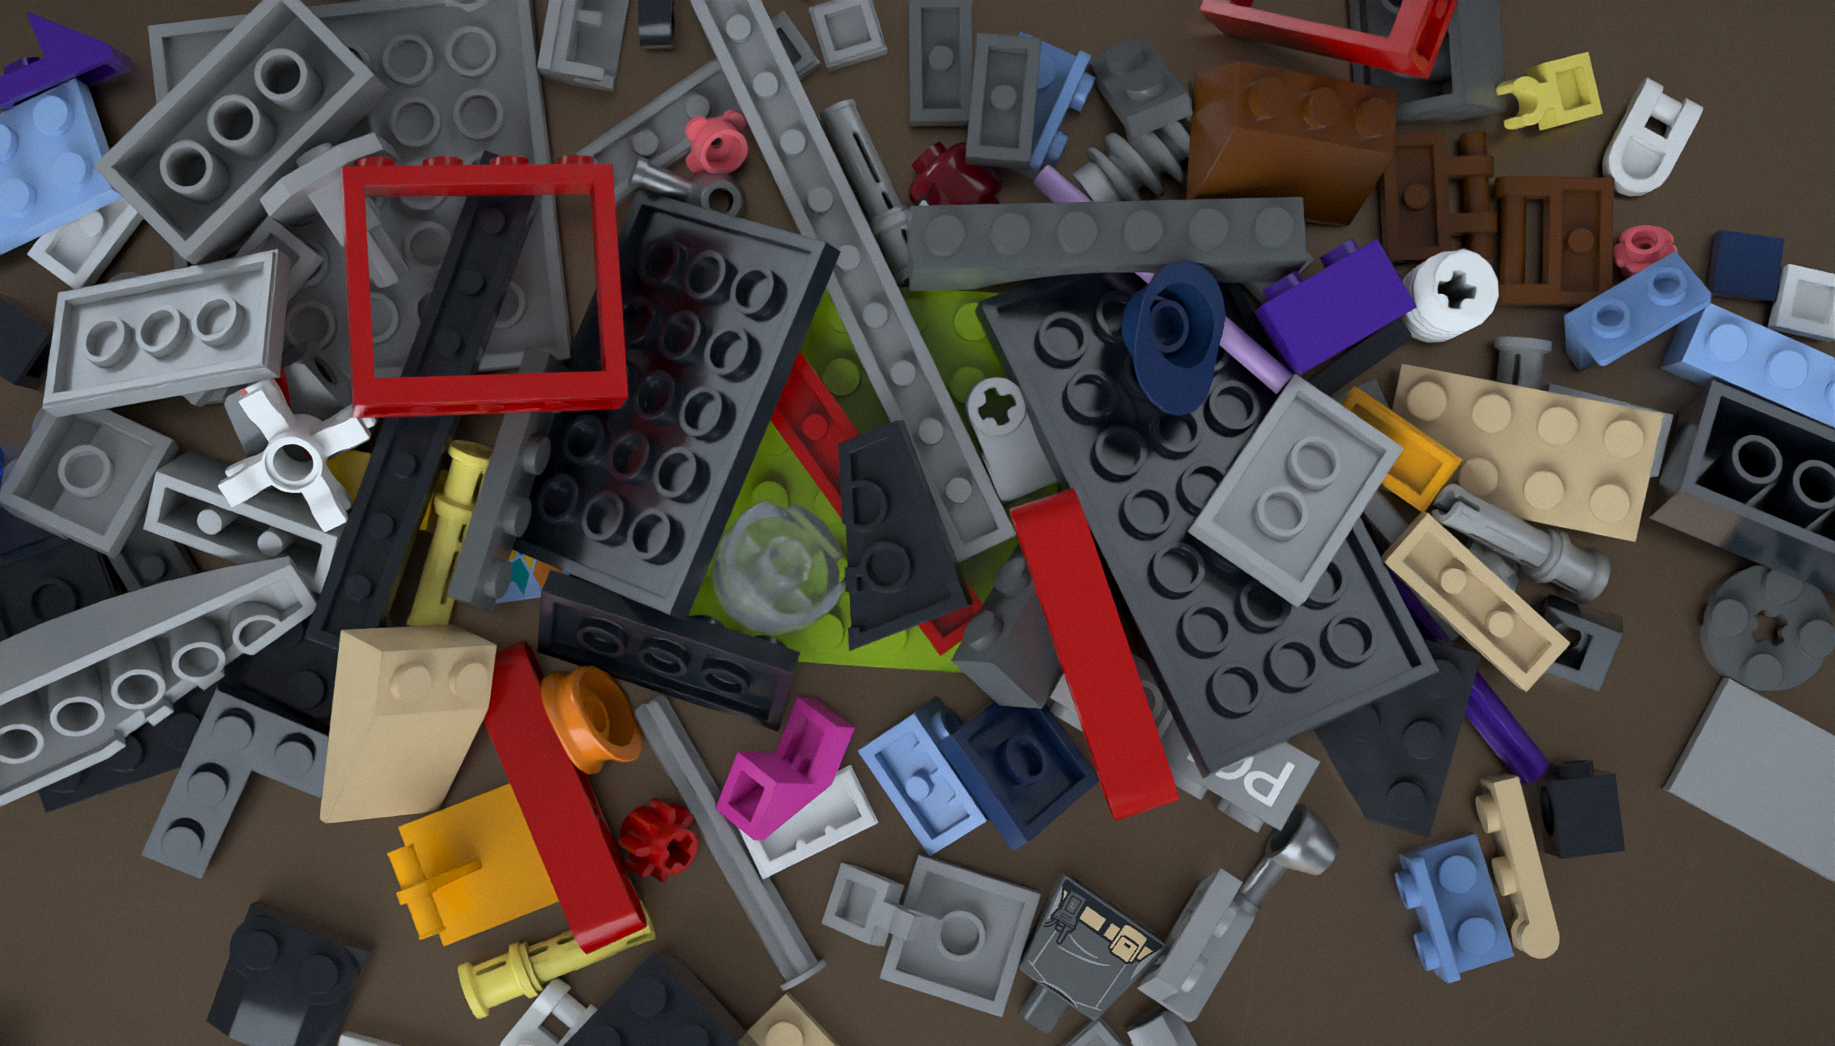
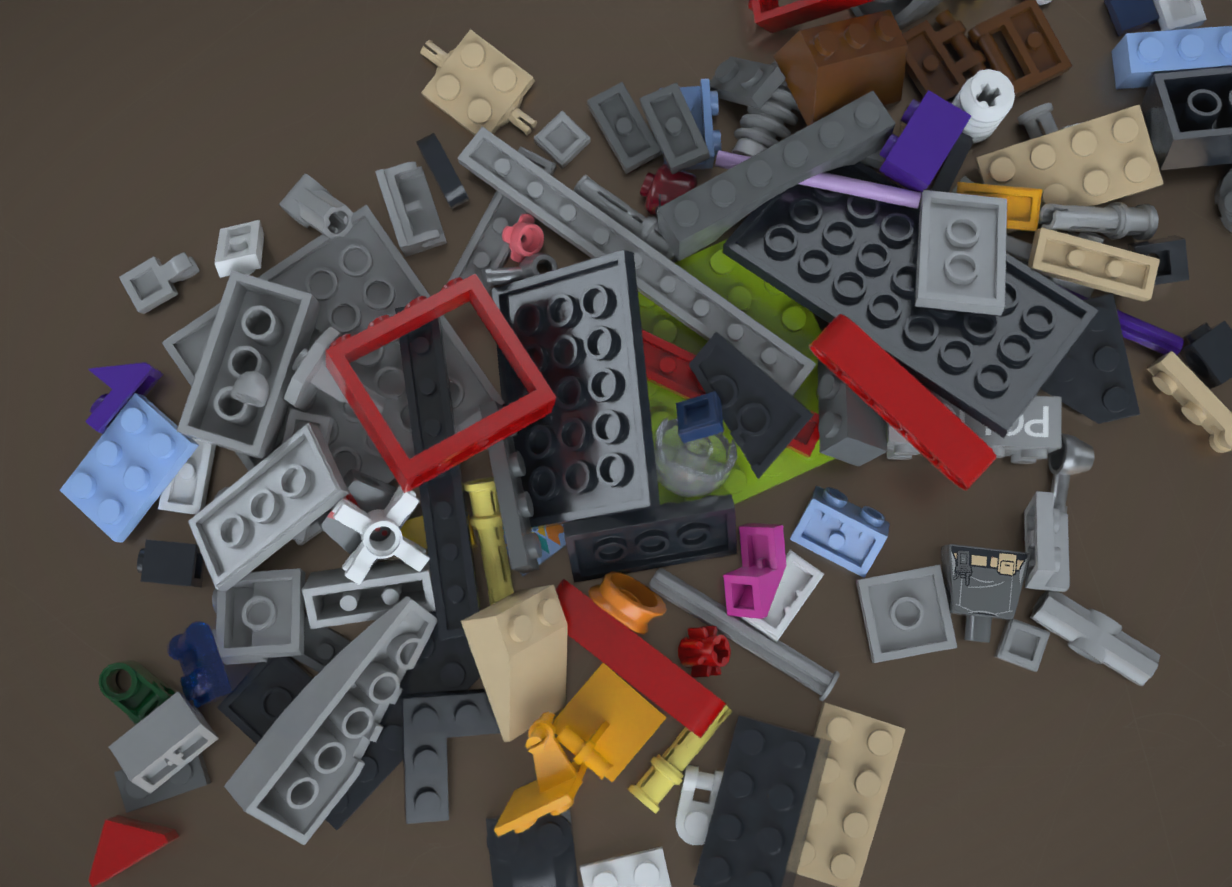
camera: 30 degrees left, 5 degrees down
light grey plate [821,863,944,947] -> none
dark blue plate [937,700,1099,851] -> none
light grey piece [964,377,1058,505] -> none
dark blue piece [1121,260,1226,416] -> none
medium blue bracket [1395,831,1514,983] -> none
medium blue bracket [1564,251,1711,372] -> none
coral plate [1613,225,1678,279] -> none
none -> light grey hinge [231,371,269,407]
none -> light orange plate [494,712,588,837]
none -> dark blue tile [676,391,724,444]

